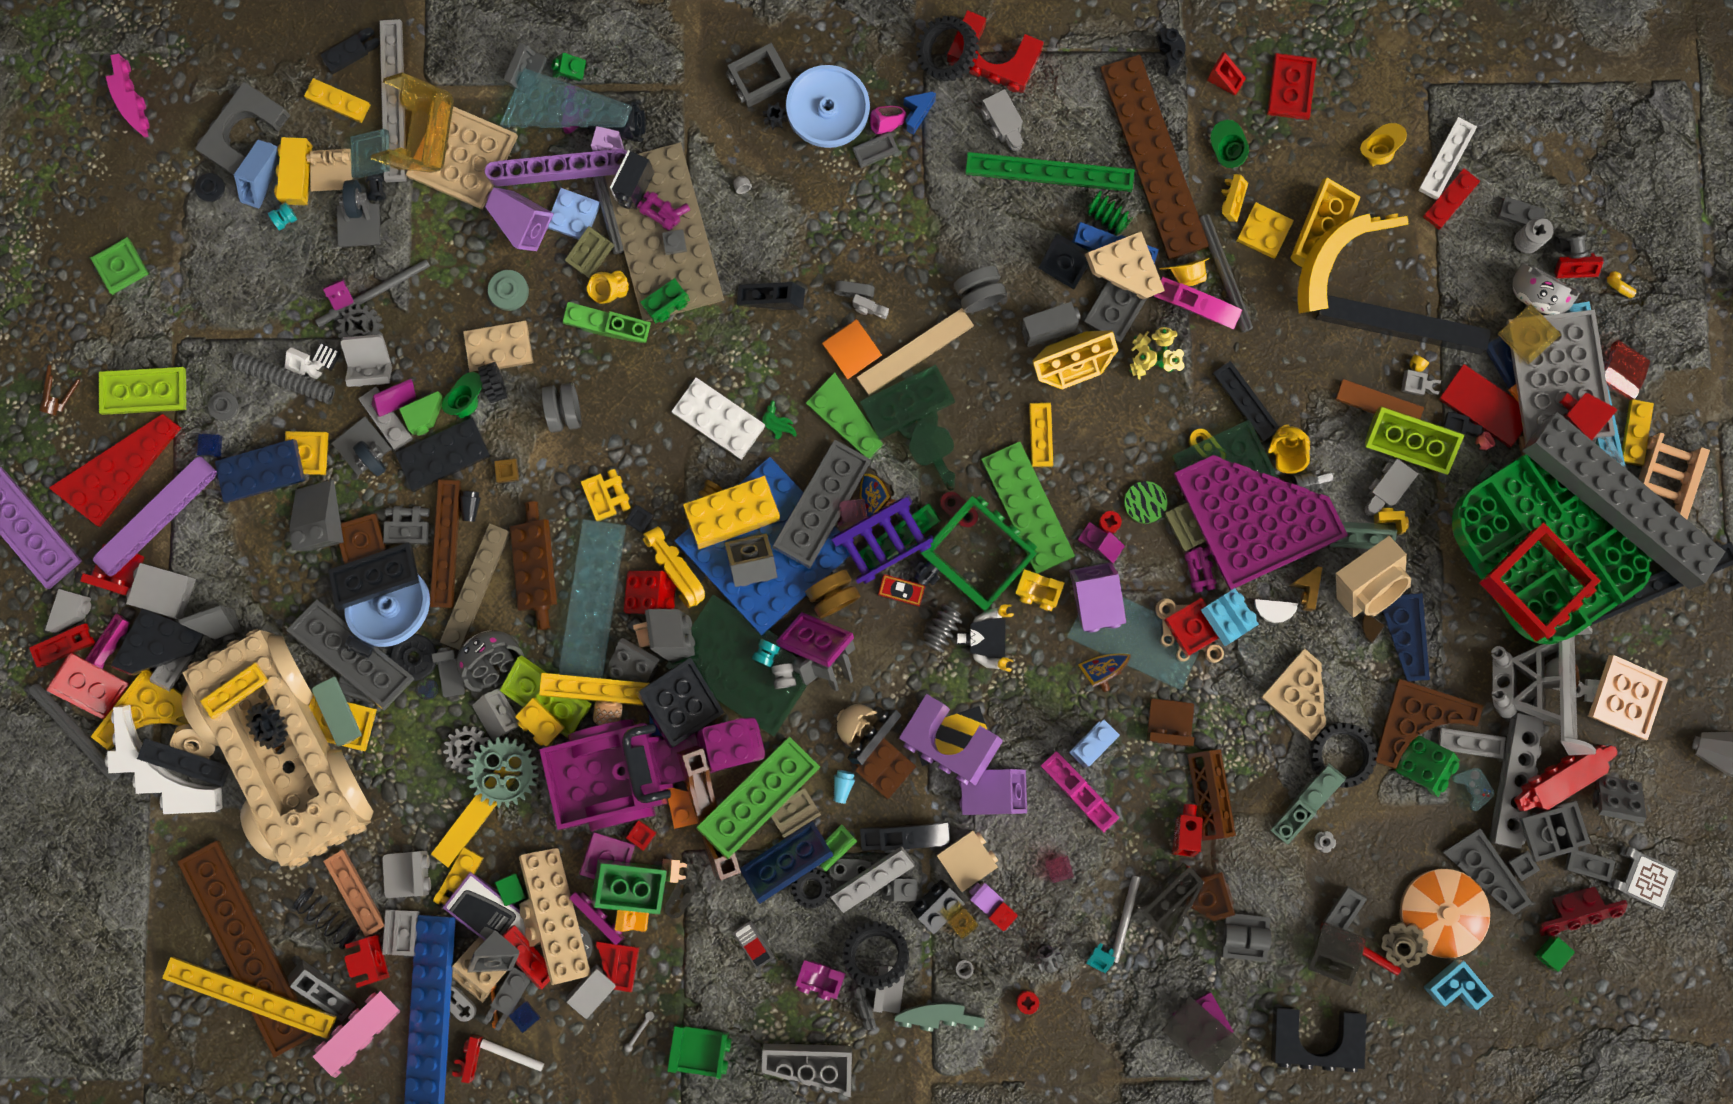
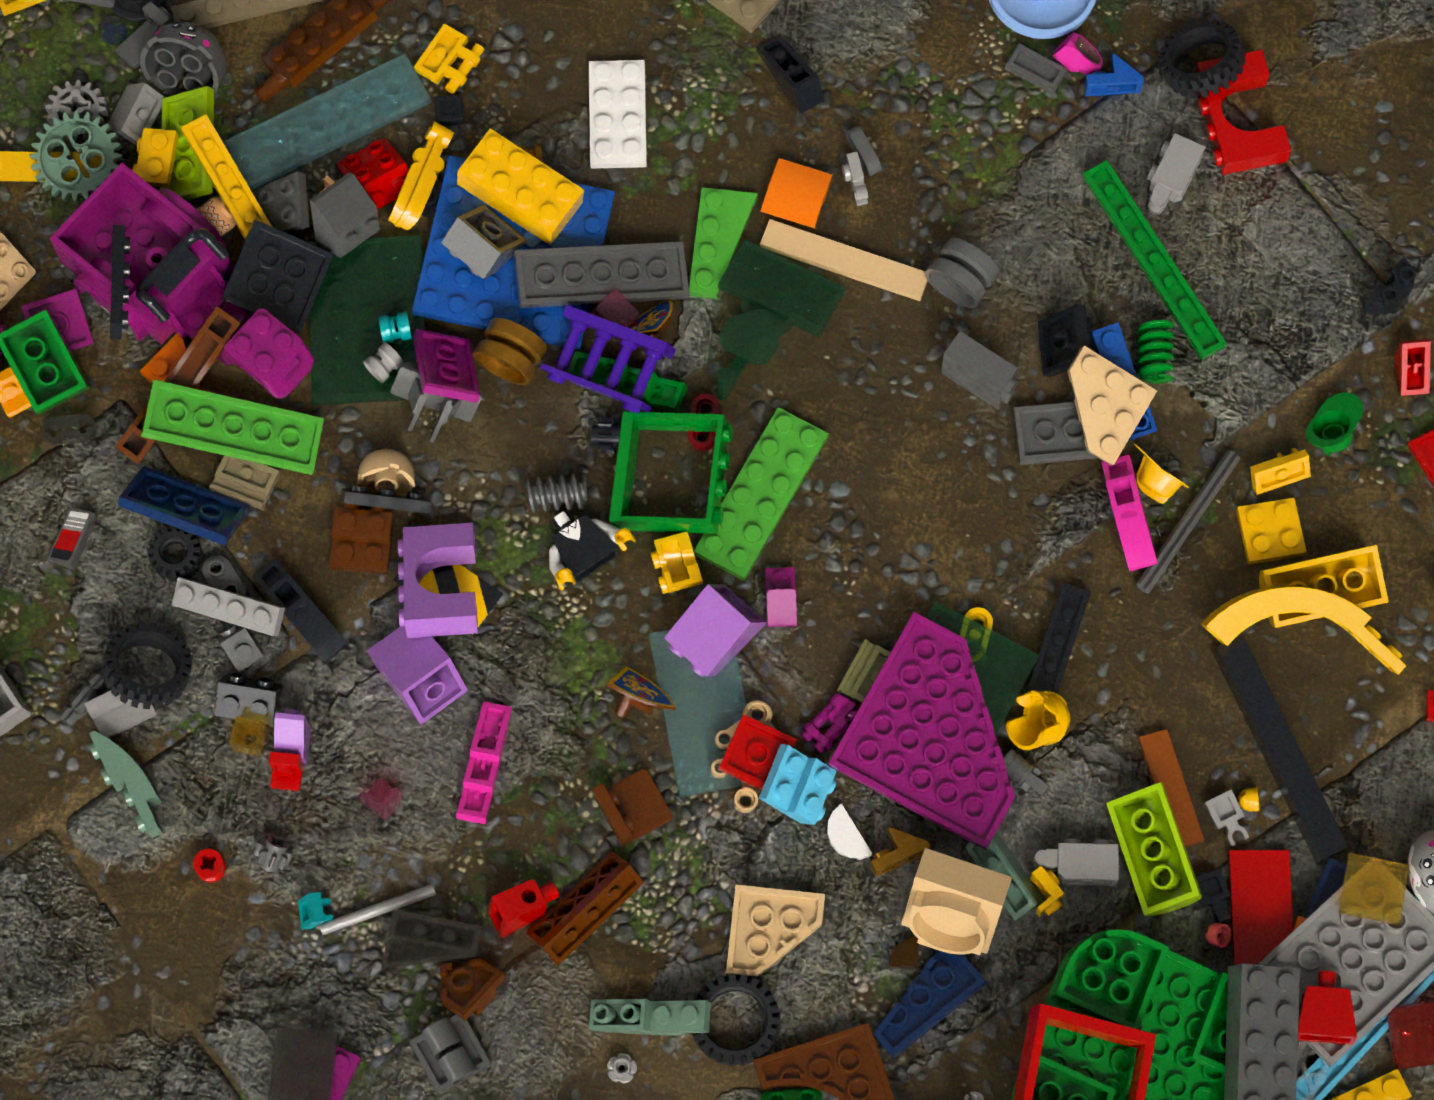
camera: 50 degrees right, 10 degrees down
red plate [626,820,657,851] -> none
light nougat tile [662,859,687,883] -> none
green piece [762,400,797,439] -> none
magenta cylinder [795,959,845,1001] -> none
bright green tile [820,825,857,871] -> none
medium azure cone [833,770,855,804] -> none
tile [878,574,925,607] -> none
tan piece [937,830,998,892] -> none
light grey hinge [956,960,974,979] -> none
yellow tile [1029,403,1053,467] -> none
yellow wedge [1032,330,1118,389] -> none
light blue panel [1069,720,1120,768] -> none
red wheel [1098,511,1122,534] -> none
reddish brown plate [1100,54,1209,261] -> none
bright green tile [1124,481,1167,524] -> none
light yellow plant [1129,327,1184,380] -> none
none -> black plate [110,225,130,340]

